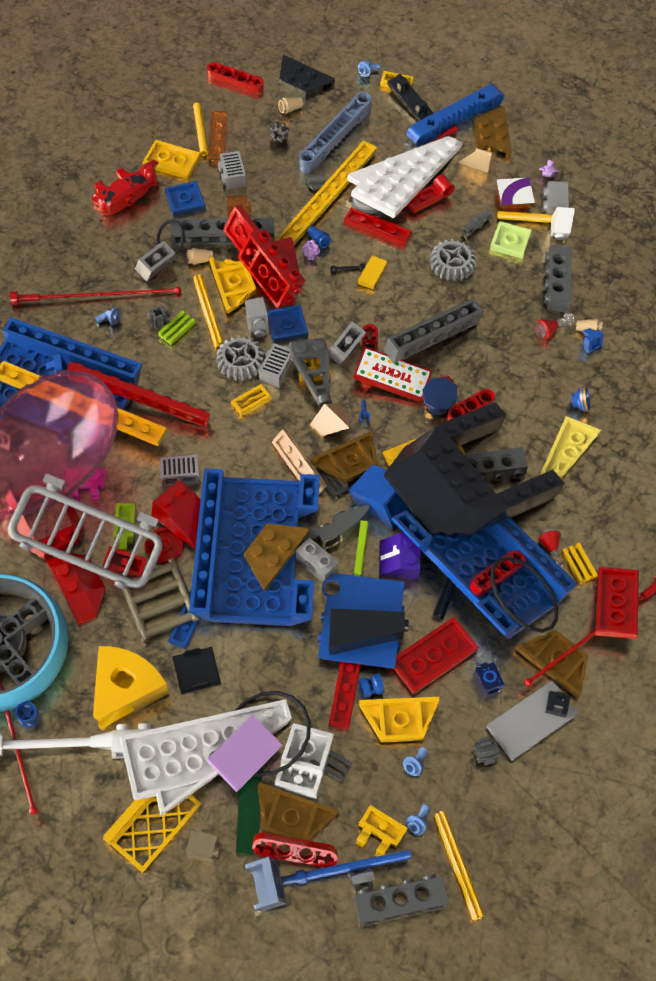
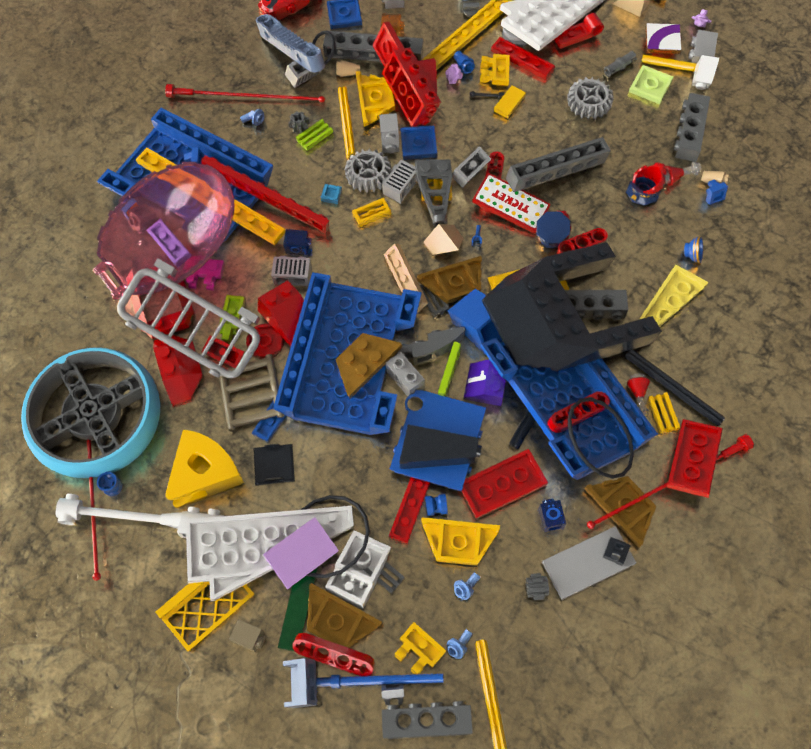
camera: 15 degrees right, 5 degrees up
none -> medium lavender tile [147,218,192,267]
none -> sand blue gear [256,14,325,72]
none -> clear blue brick [283,229,312,255]
none -> dark azure tile [321,184,342,204]
none -> yellow plate [480,54,510,86]
none -> black axle [625,349,725,426]
none -> piece [626,162,667,205]

